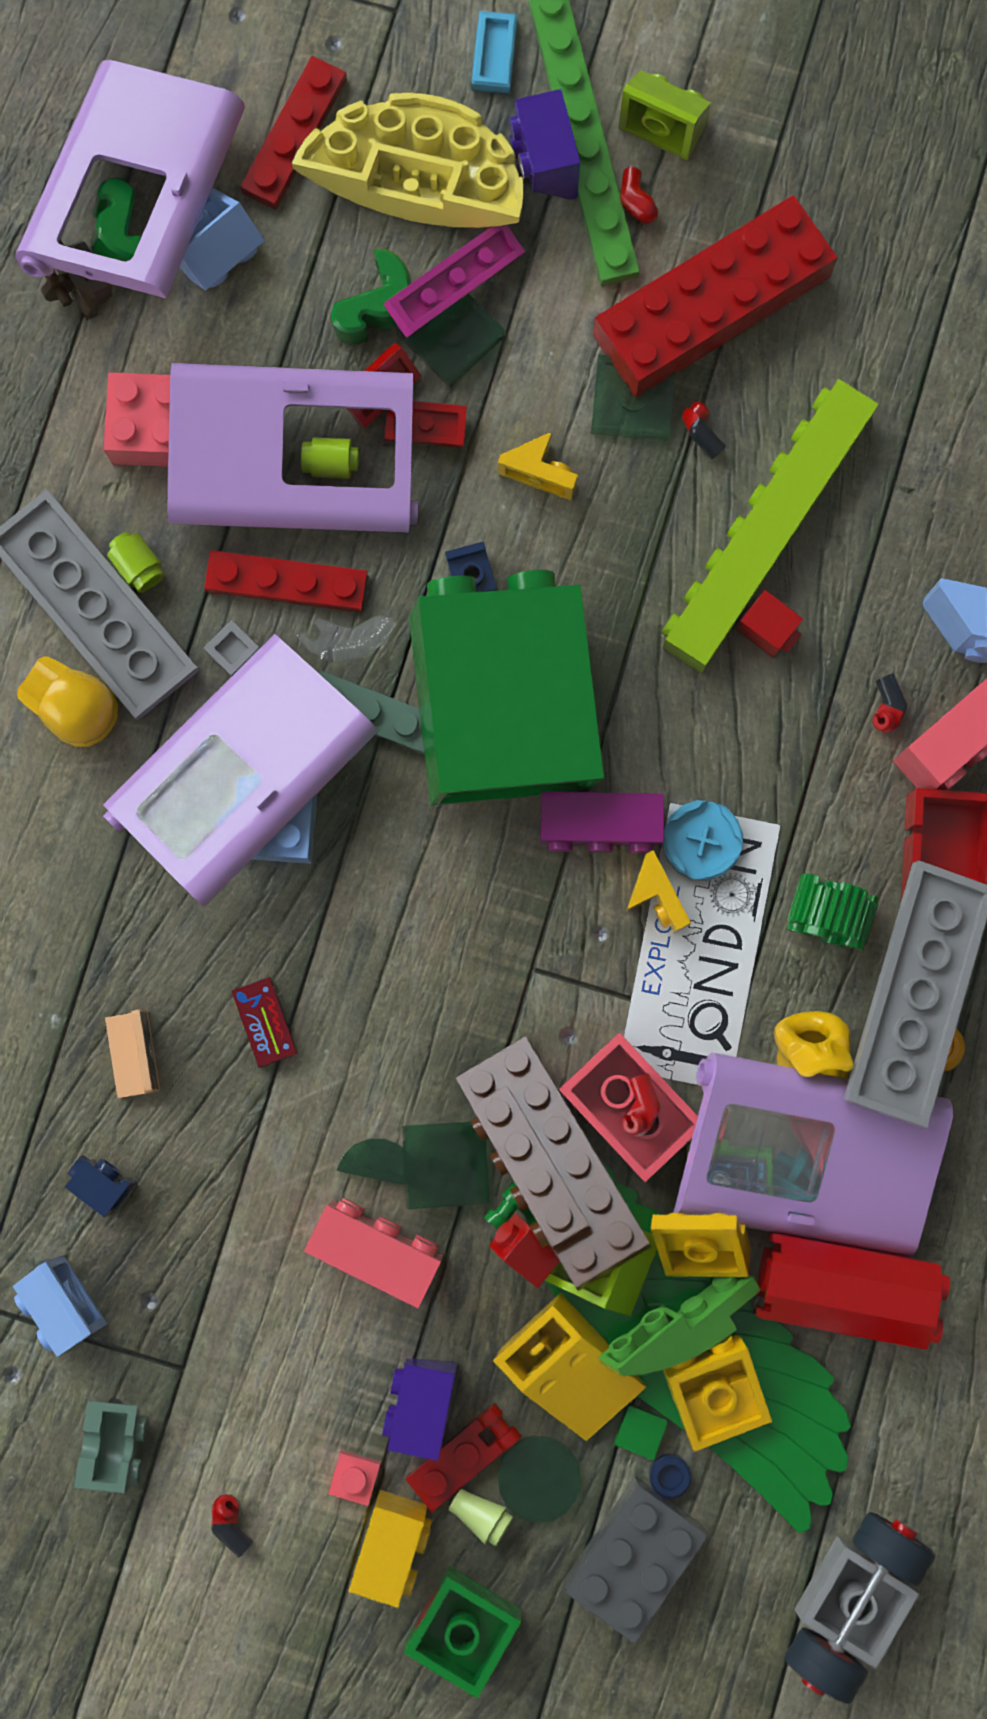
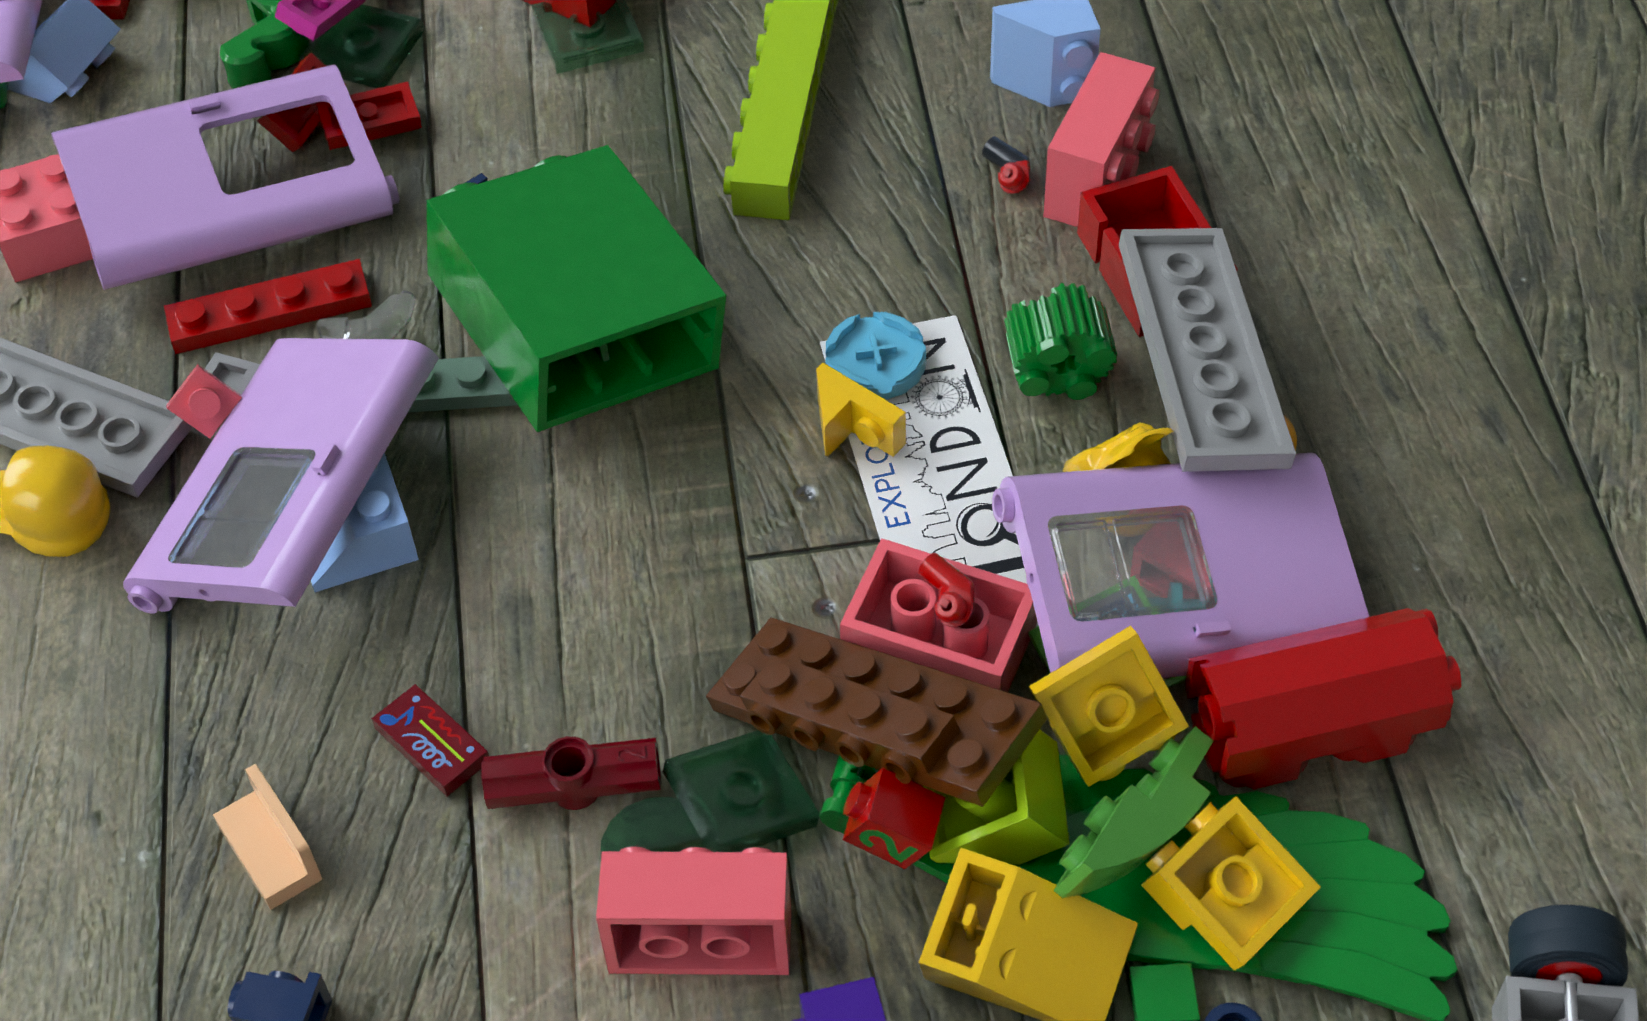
camera: 25 degrees left, 30 degrees down
lime brick [107,532,165,593] -> none
lime brick [301,437,359,479] -> none
yellow slope [498,433,578,501] -> none
magenta brick [540,792,664,854] -> none
black arm [682,401,726,459] -> none
red brick [736,590,803,659] -> none
none -> coral plate [166,364,242,439]
none -> dark red piece [481,736,662,810]

